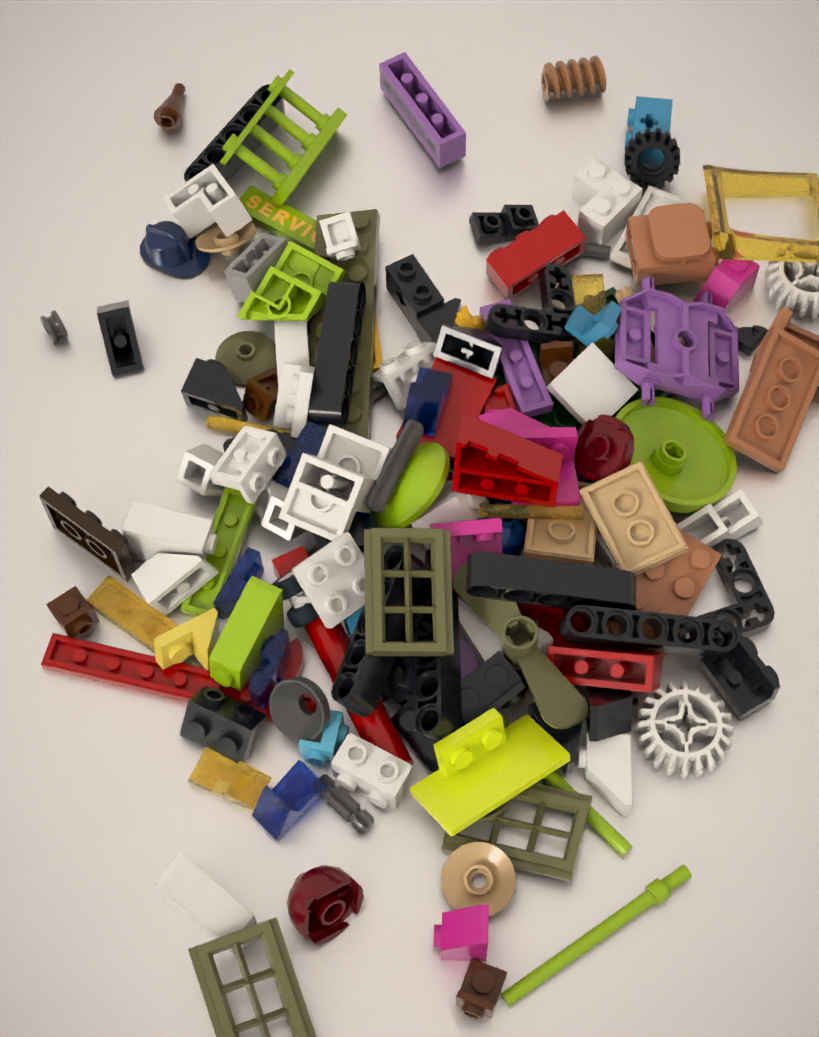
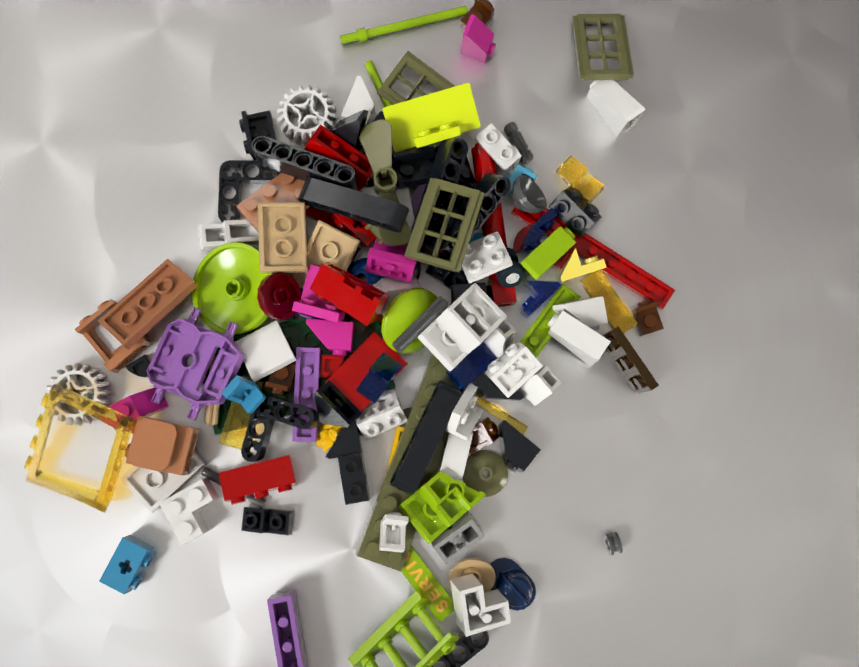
camera: 170 degrees left, 20 degrees up
black slope [97,300,144,376] -> none
clear blue slope [252,760,328,841] -> none
dark red cylinder [286,865,364,944] -> none
tan dish [441,842,516,917] -> none
clear yellow bar [479,504,584,520] -> none
medium nougat piece [541,55,606,102] -> none
black tyre [625,128,680,188] -> none

